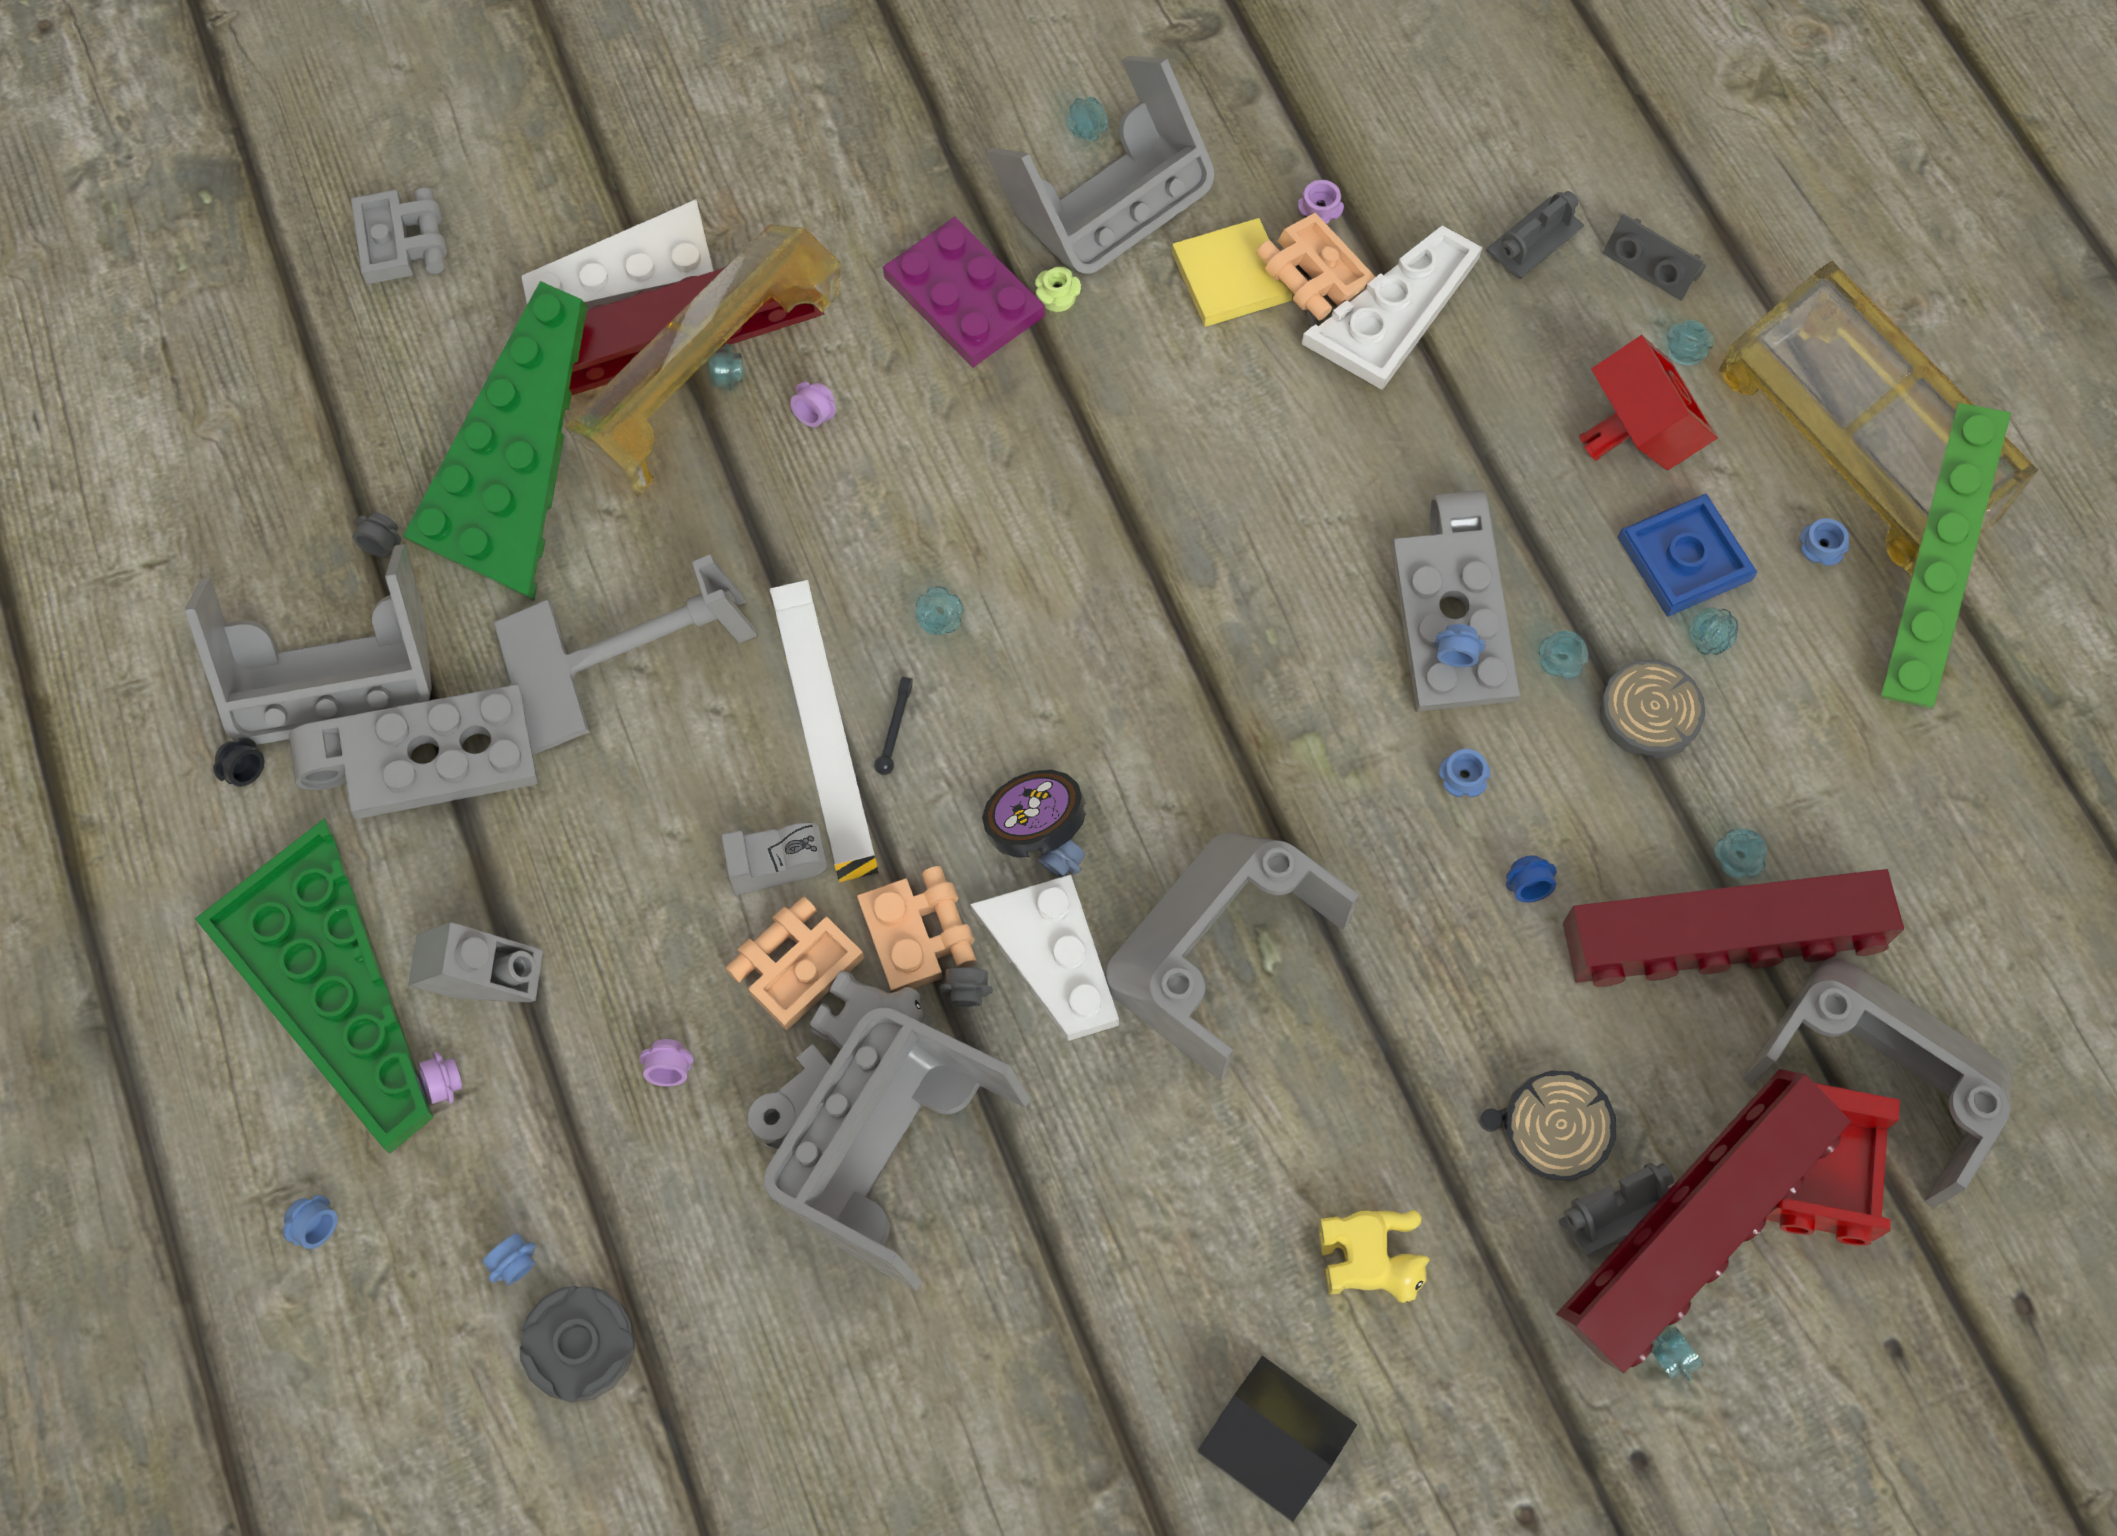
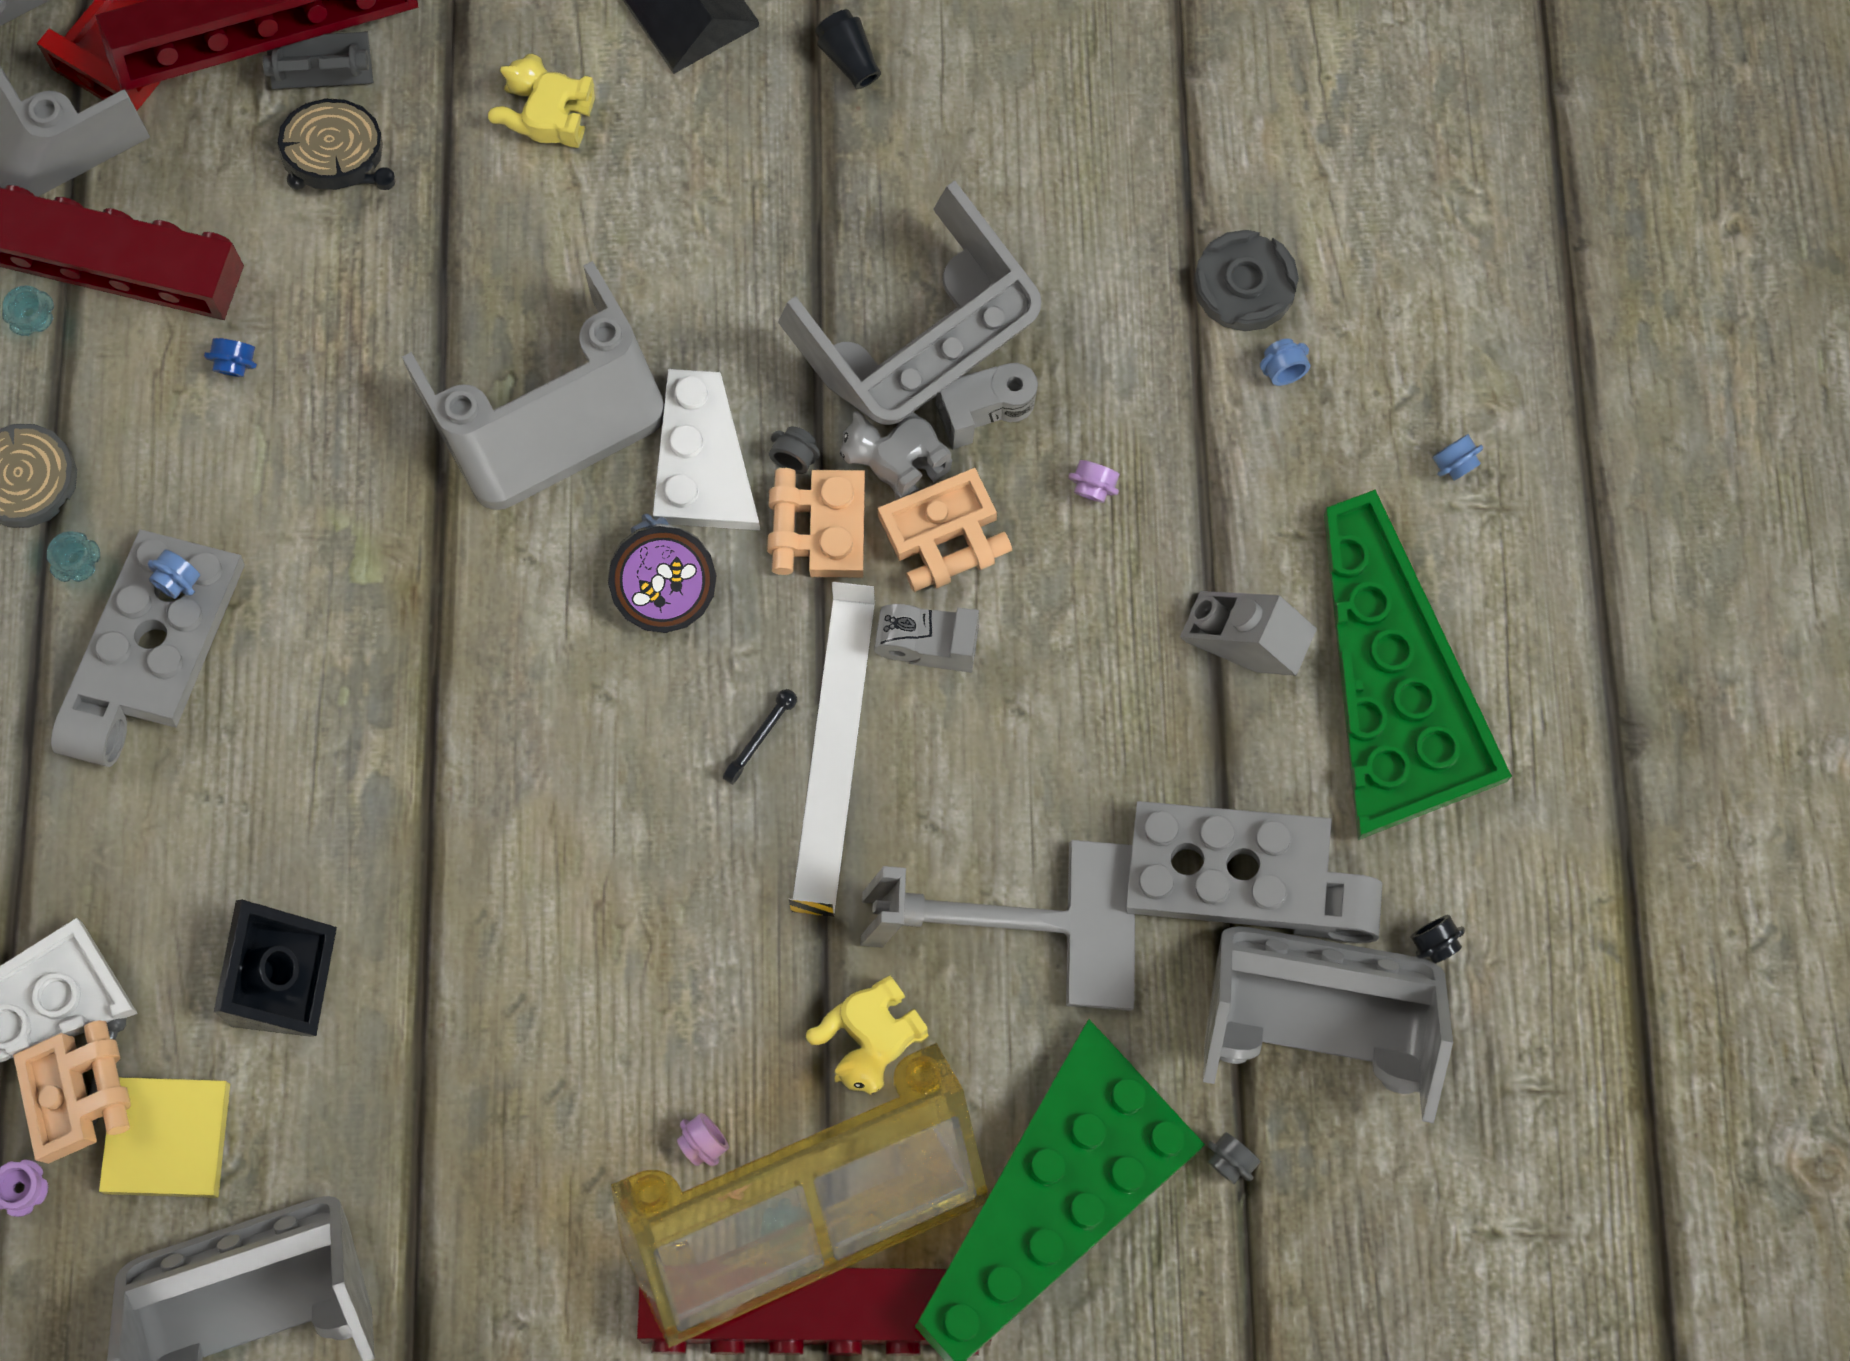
camera: 160 degrees left, 5 degrees up
lavender plate [418,1052,462,1105] -> none
magenta plate [883,217,1045,368] -> none
clear light blue plate [916,586,964,635] -> none
yellowish green plate [1035,267,1081,312] -> none
medium blue plate [1439,749,1490,797] -> none
none -> black slope [214,899,337,1037]
none -> light yellow animal [806,976,929,1095]
none -> black cone [815,9,881,89]

